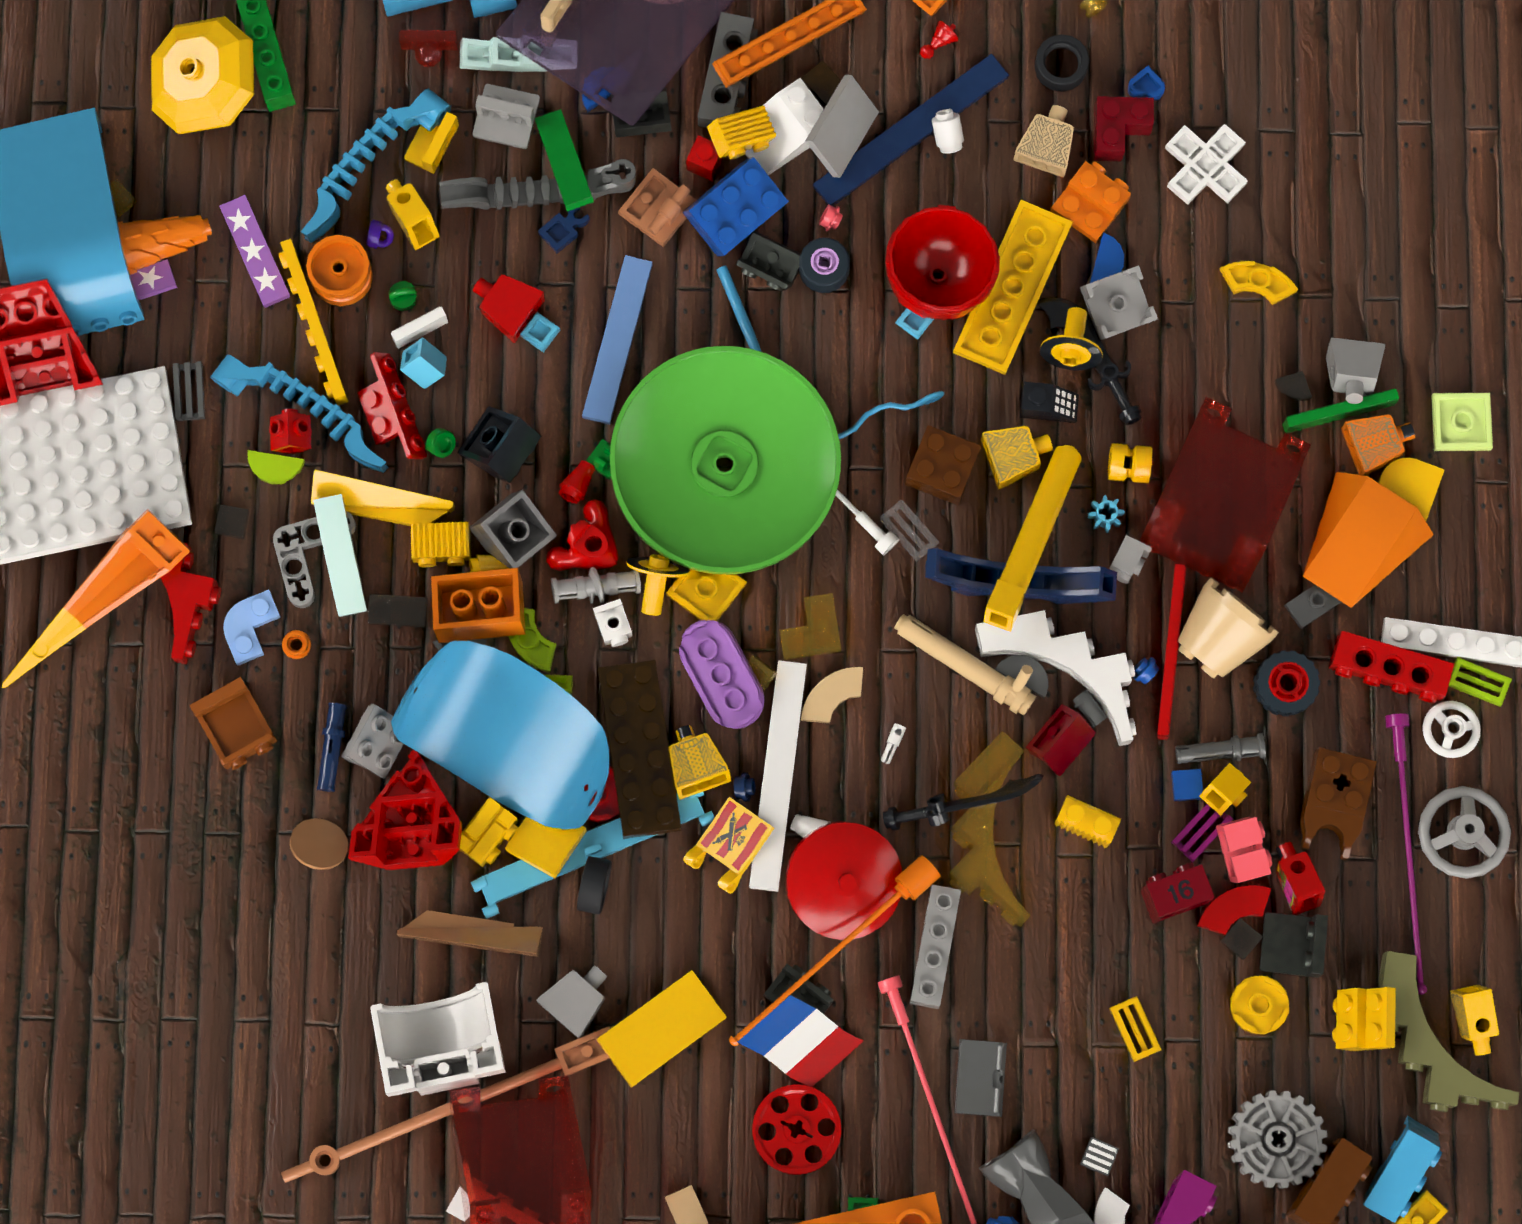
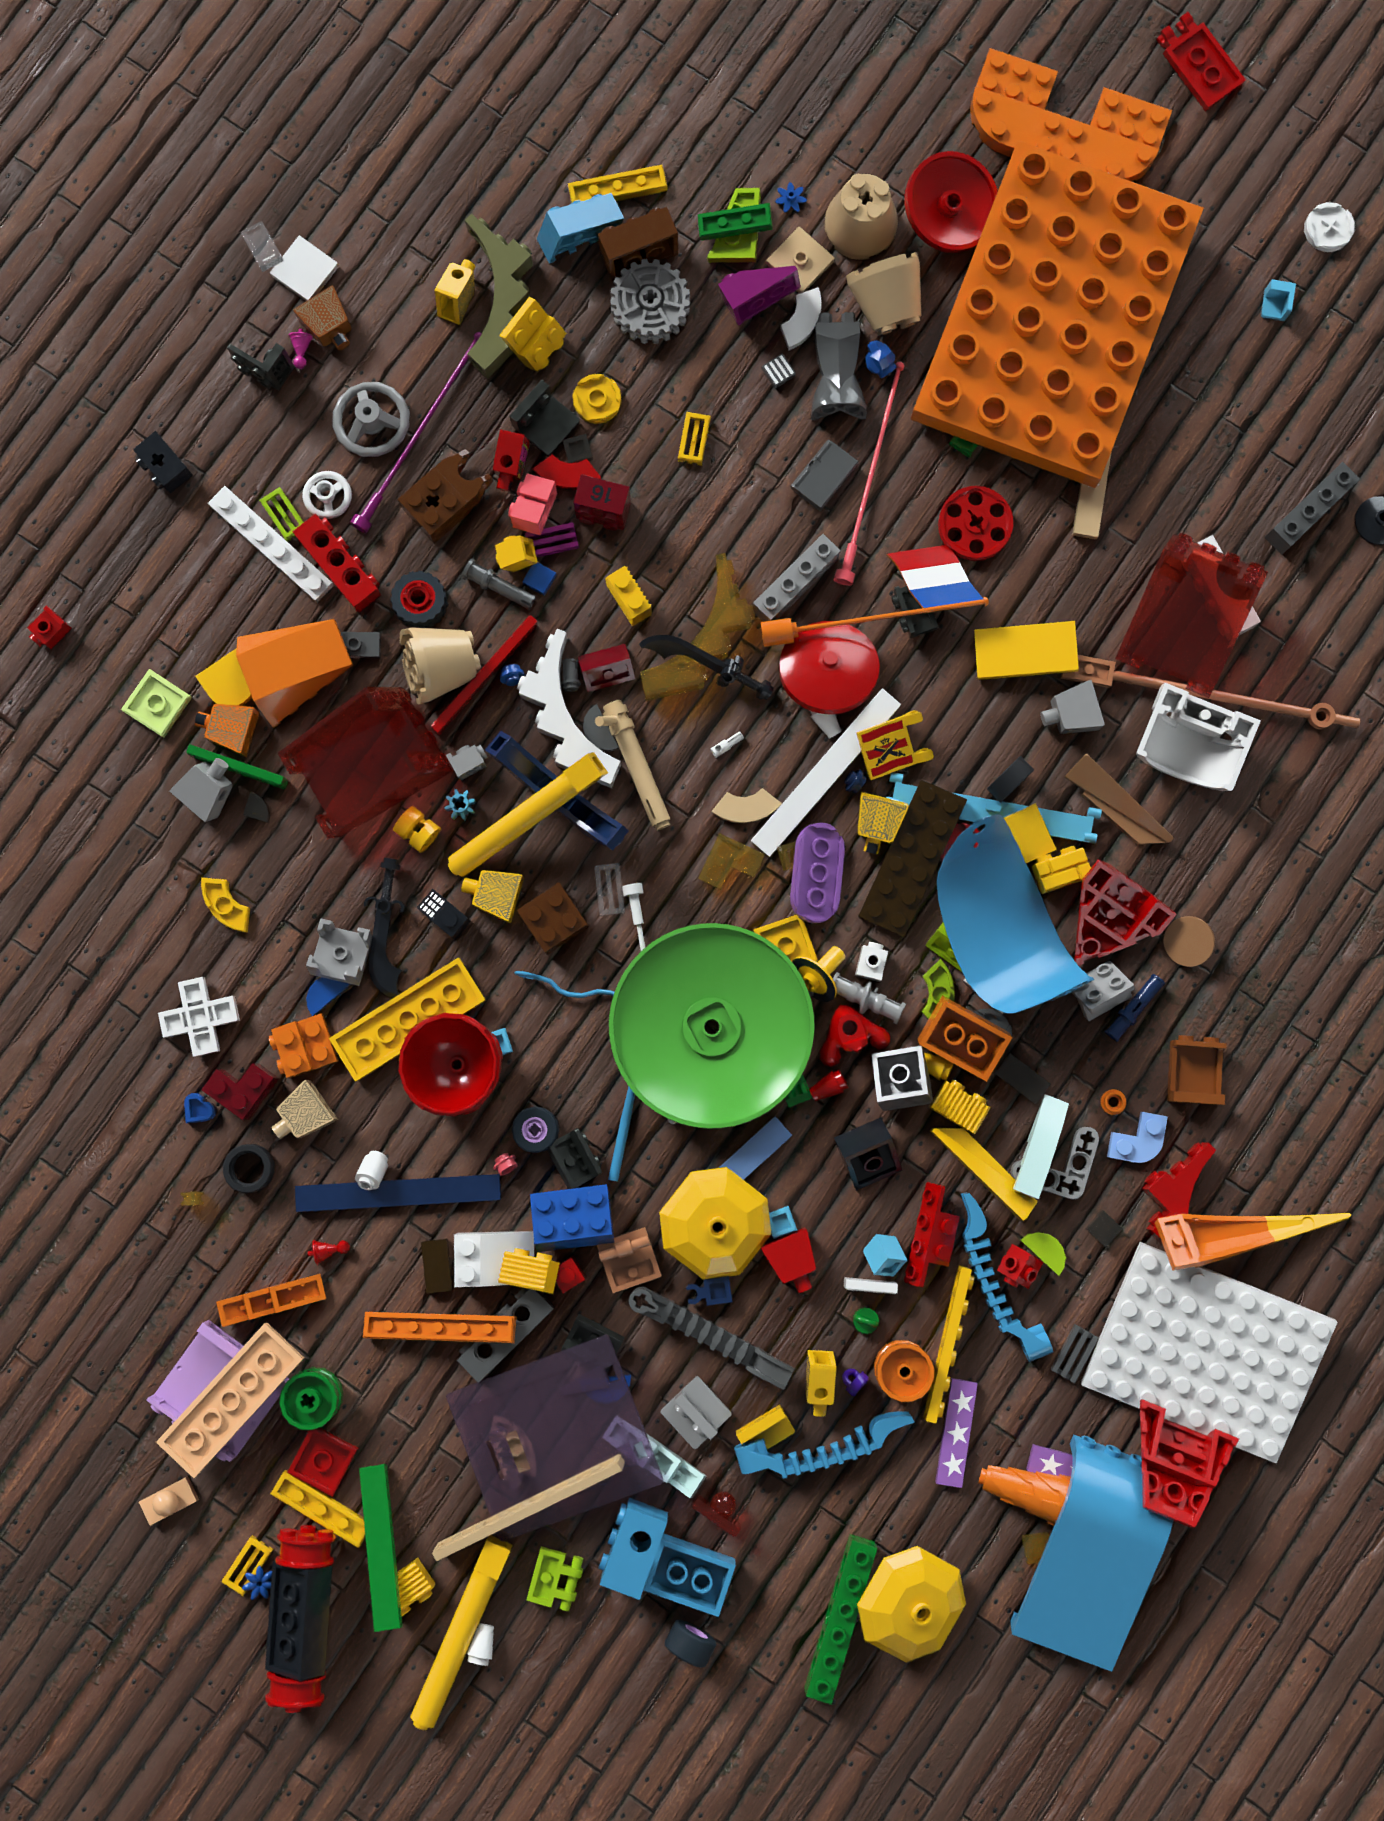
camera: 145 degrees left, 5 degrees up
green tile [425,428,456,458] -> none
green tile [534,109,594,211] -> none
light grey tile [805,75,879,178] -> none
yellow piece [1040,307,1103,370] -> none
none -> yellow rock [659,1167,771,1280]

